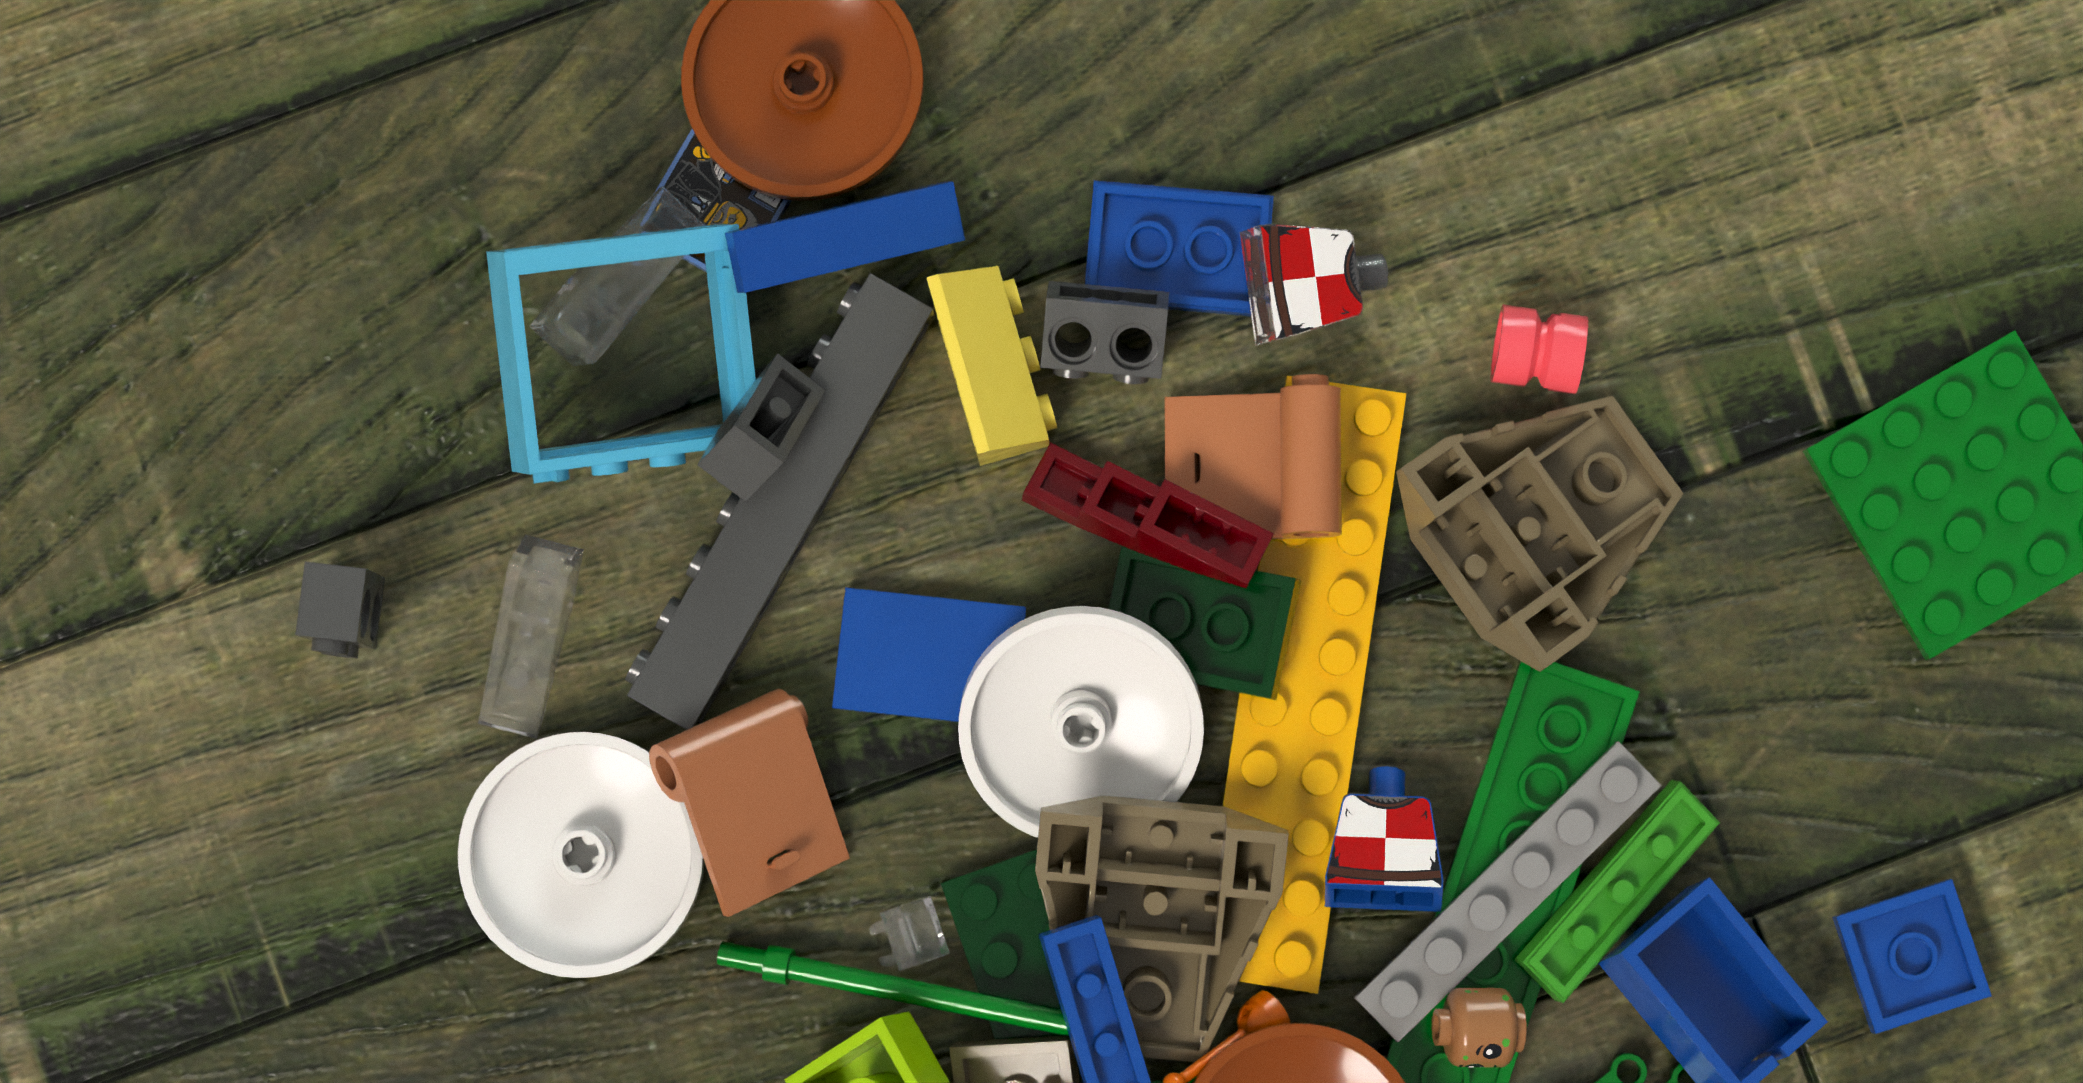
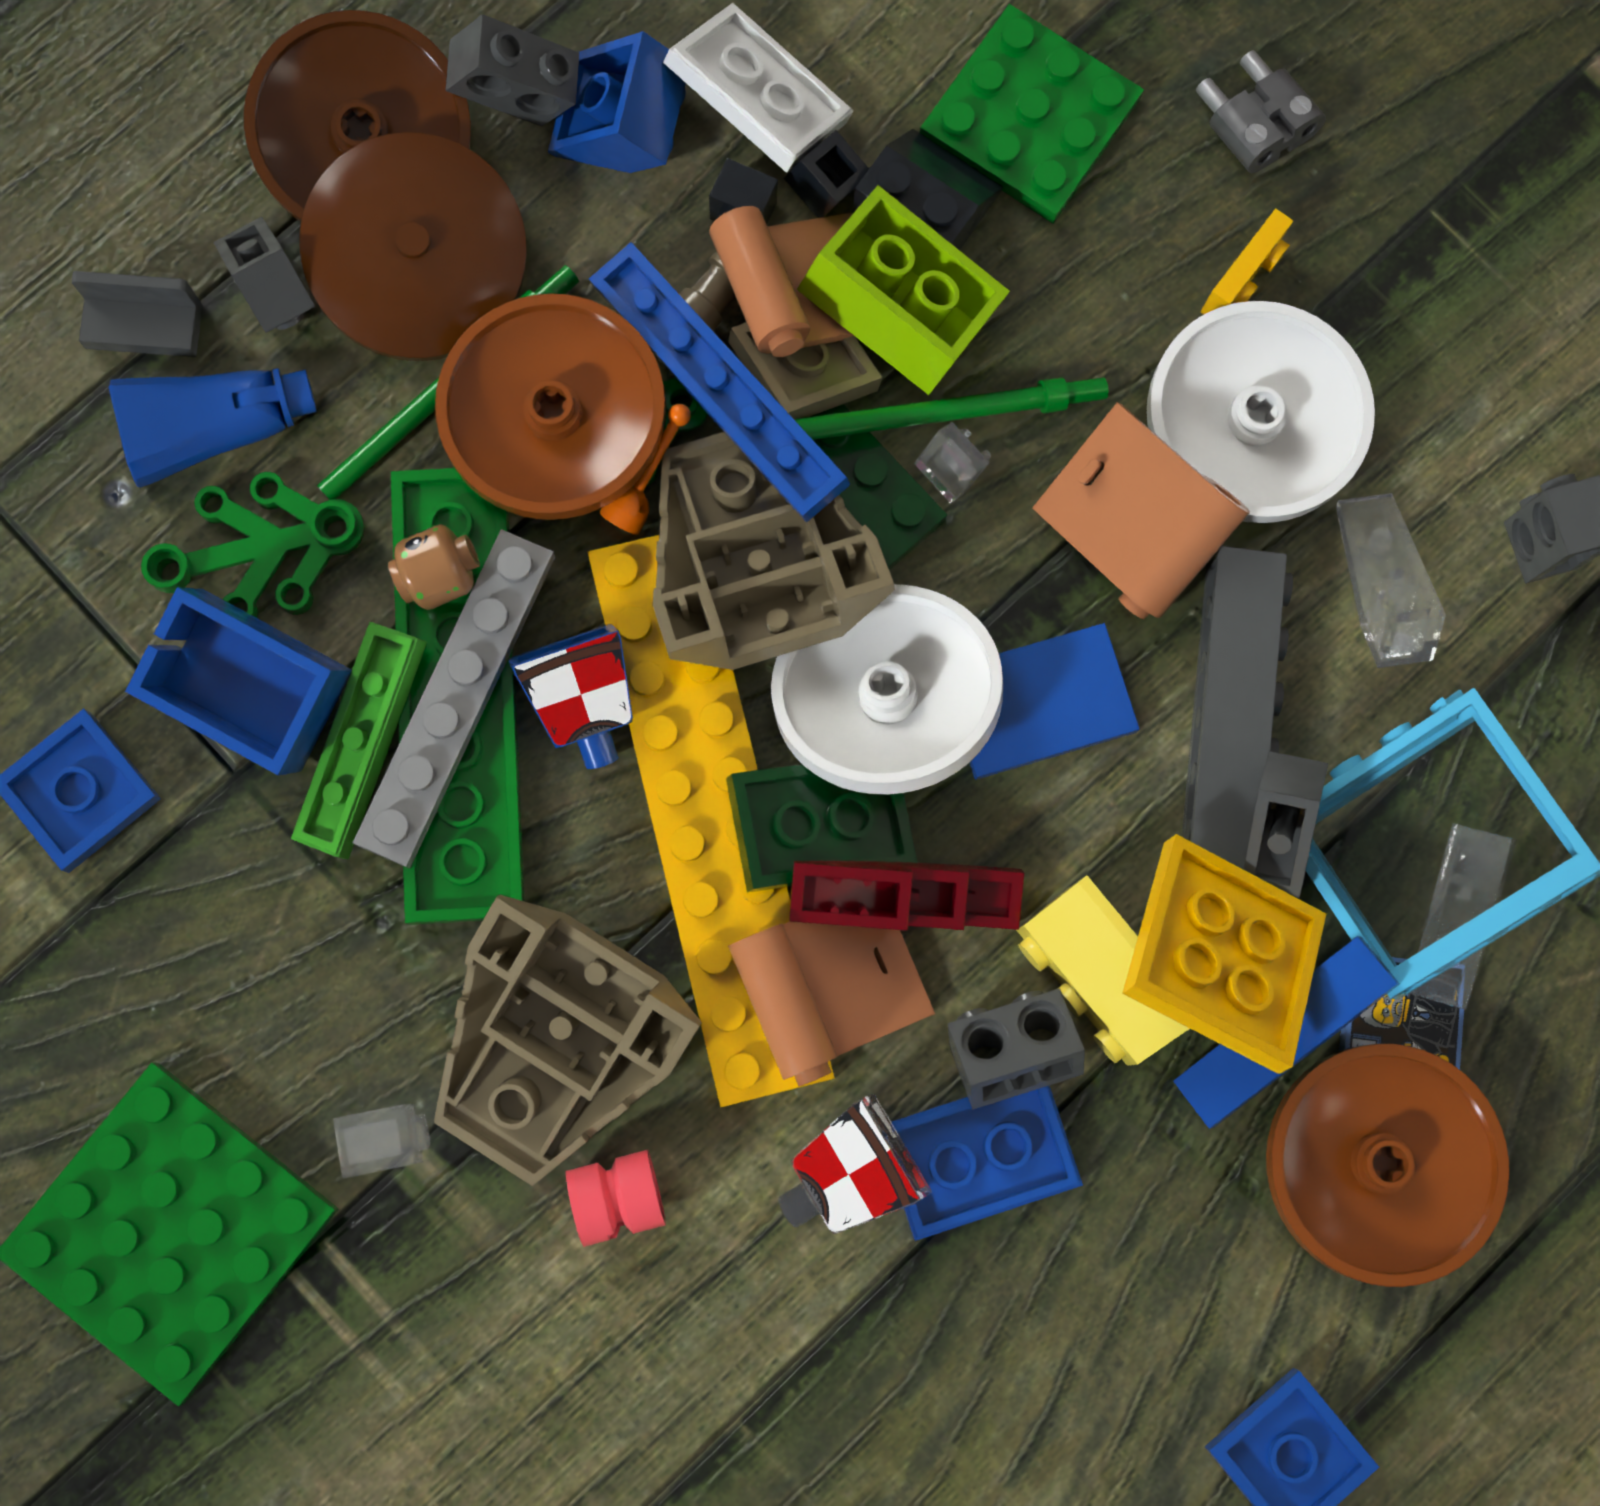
camera: 145 degrees right, 5 degrees down
none -> clear brick [333,1104,430,1178]
none -> yellow plate [1122,834,1326,1074]
none -> yellow plate [1200,208,1293,314]

